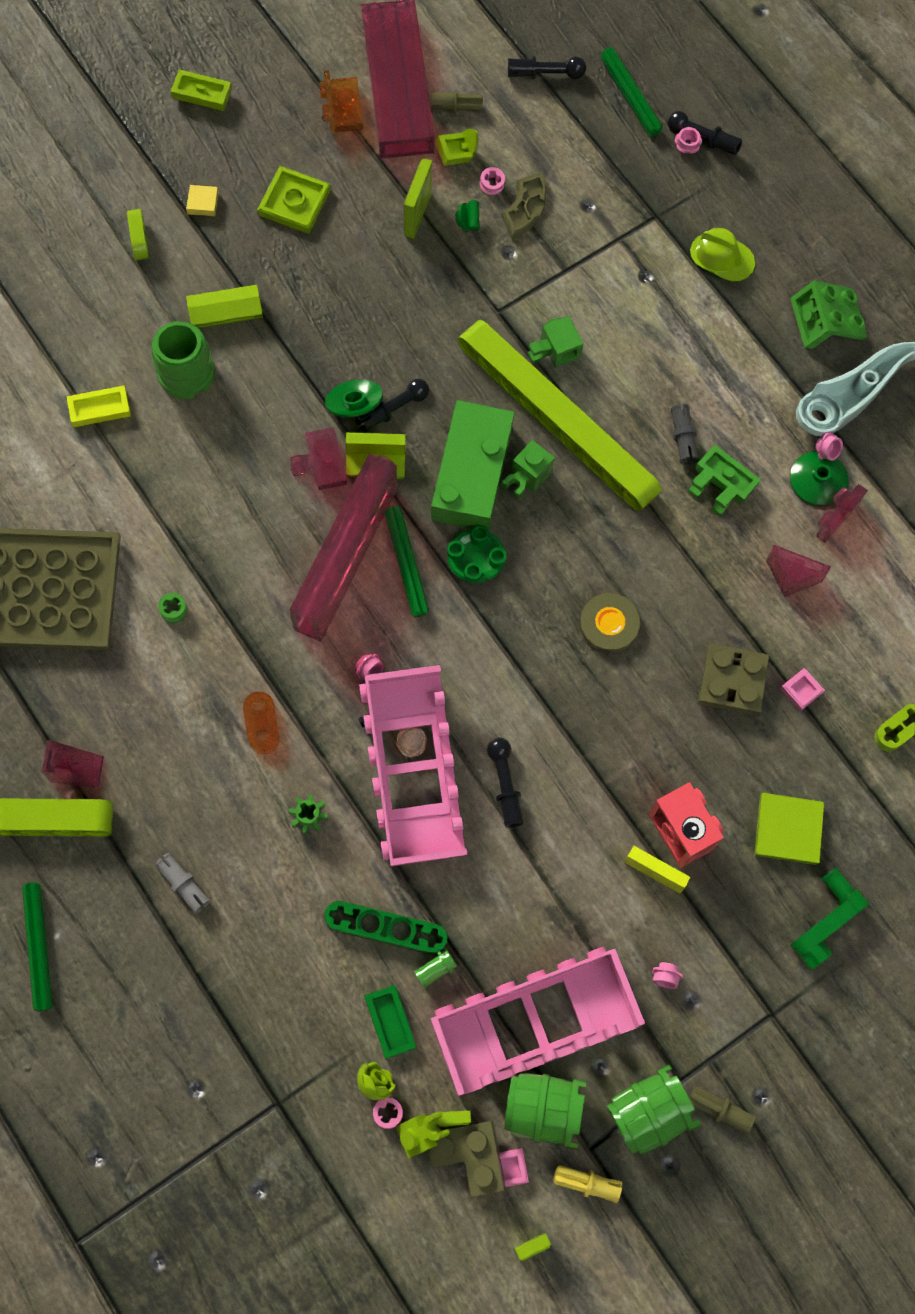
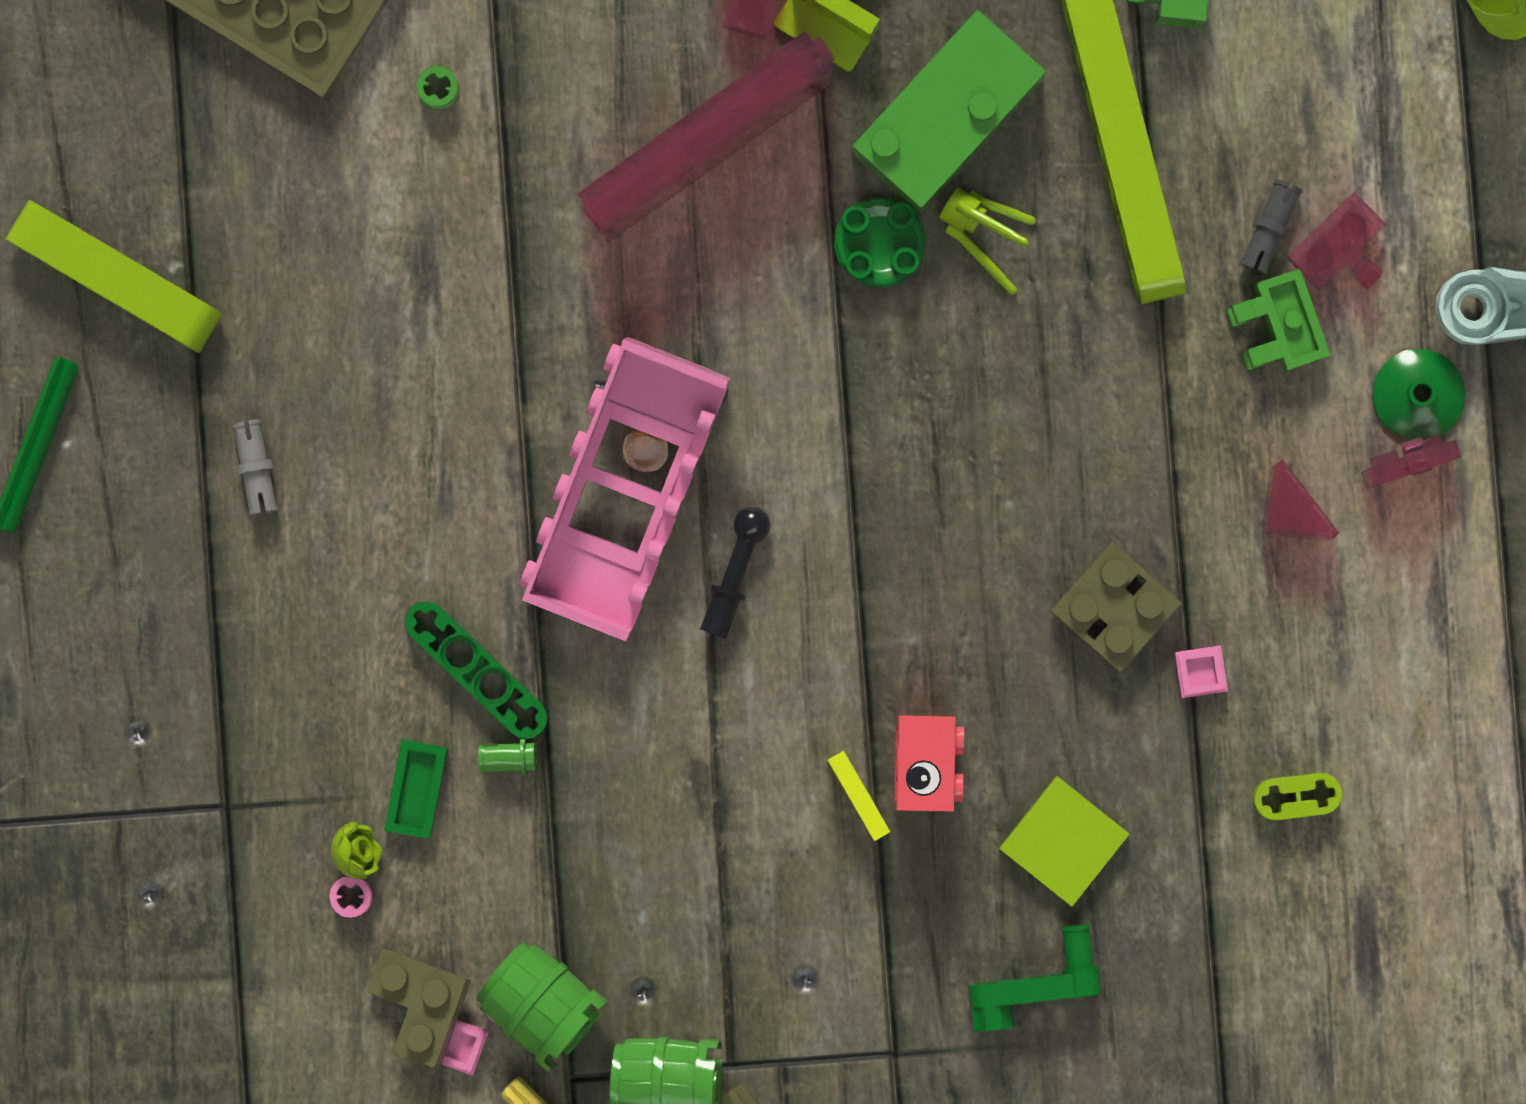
camera: 35 degrees right, 15 degrees up
clear pink slope [42,740,104,787] -> none
clear orange plate [243,692,280,754] -> none
bright green gear [288,794,328,836] -> none
bright pink plate [356,654,384,680] -> none
green axle [384,505,429,618] -> none
lime plate [396,1112,450,1159] -> none
bright pink window [430,946,645,1097] -> none
lime tile [437,1110,471,1127] -> none
bright green brick [501,440,555,500] -> none
olive tile [580,593,640,653] -> none
bright pink plate [652,962,683,989] -> none
bright pink plate [815,432,843,461] -> none
none -> lime plant [939,187,1036,295]
none -> clear pink plate [1287,192,1387,291]

